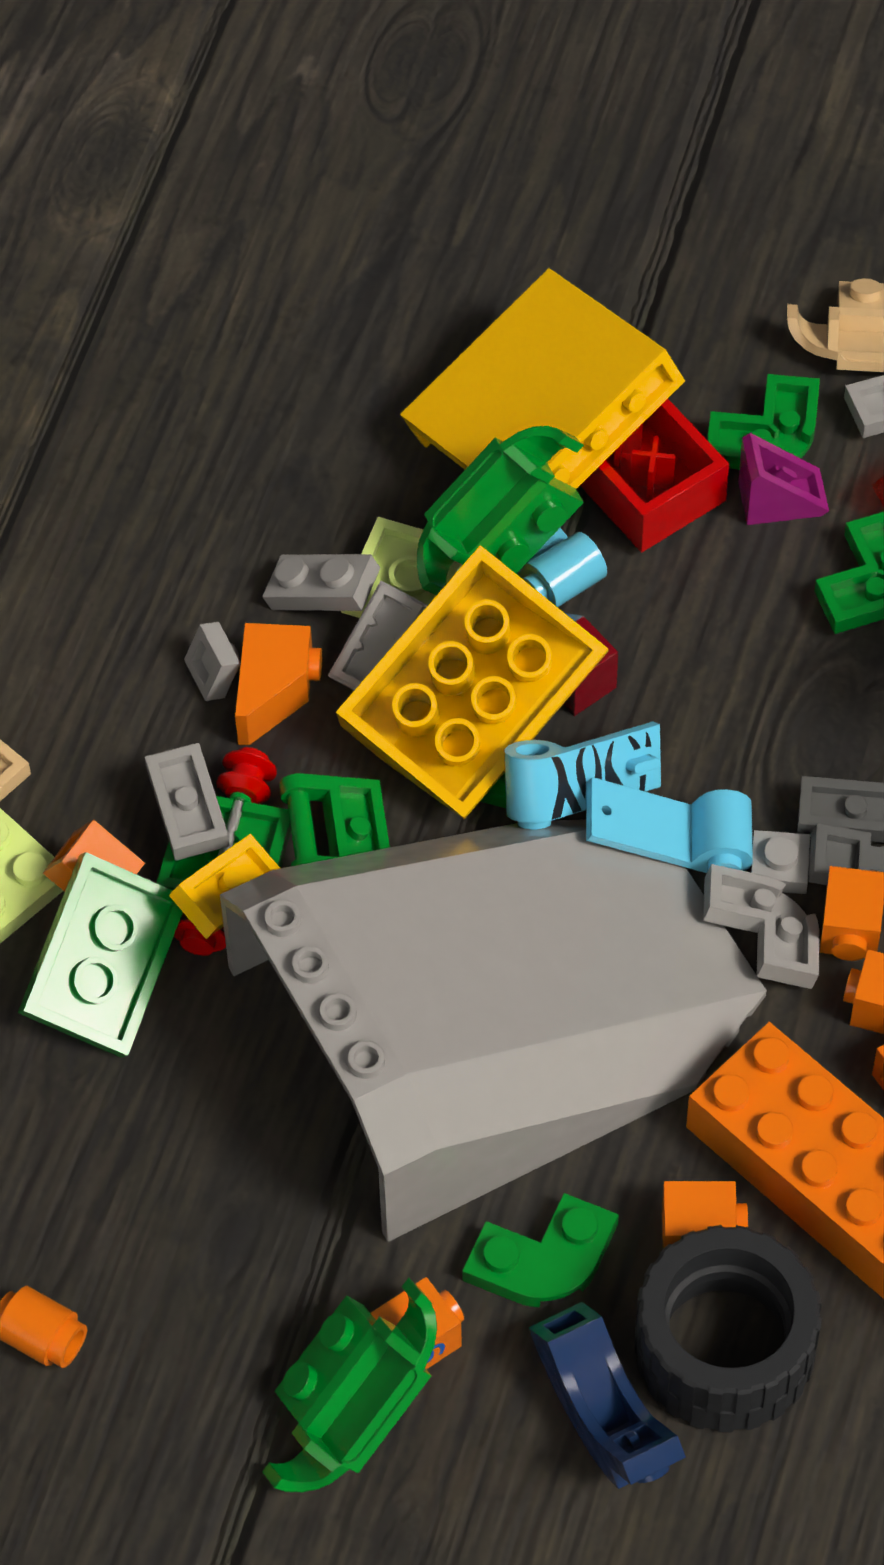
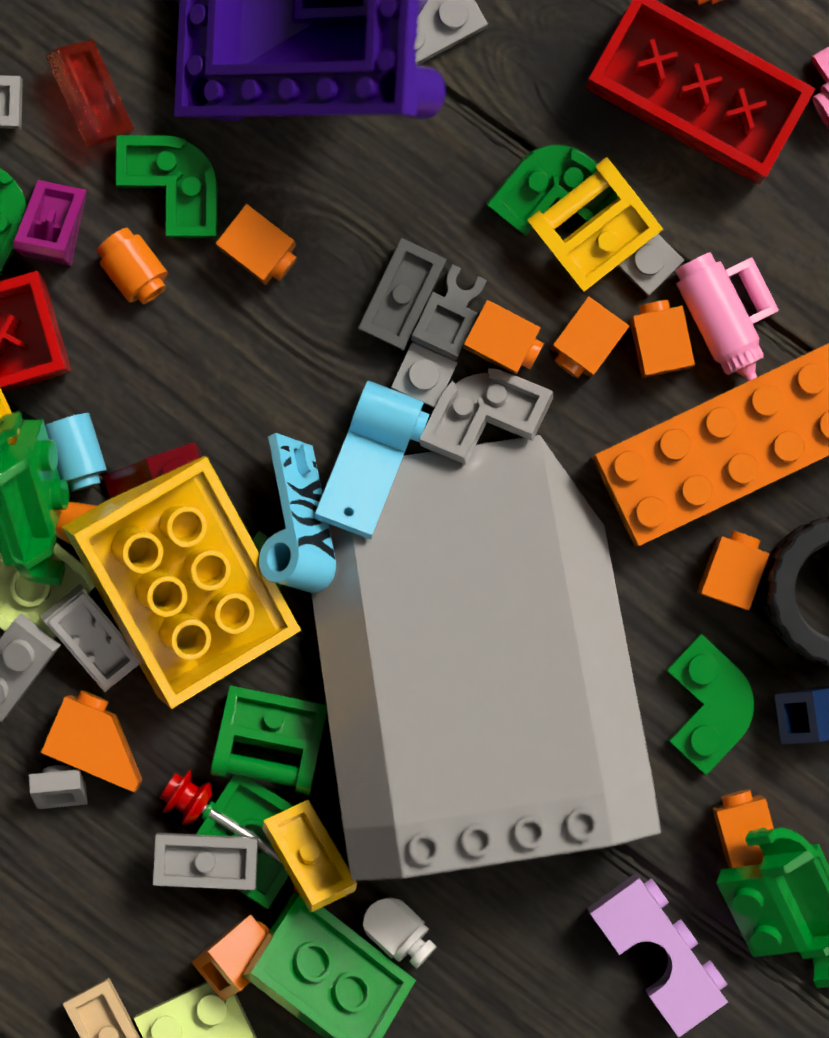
camera: 80 degrees left, 30 degrees up
none -> orange brick [96,228,168,304]
none -> orange brick [216,204,297,285]
none -> white arm [363,897,437,969]
none -> lavender arch [587,873,728,1037]

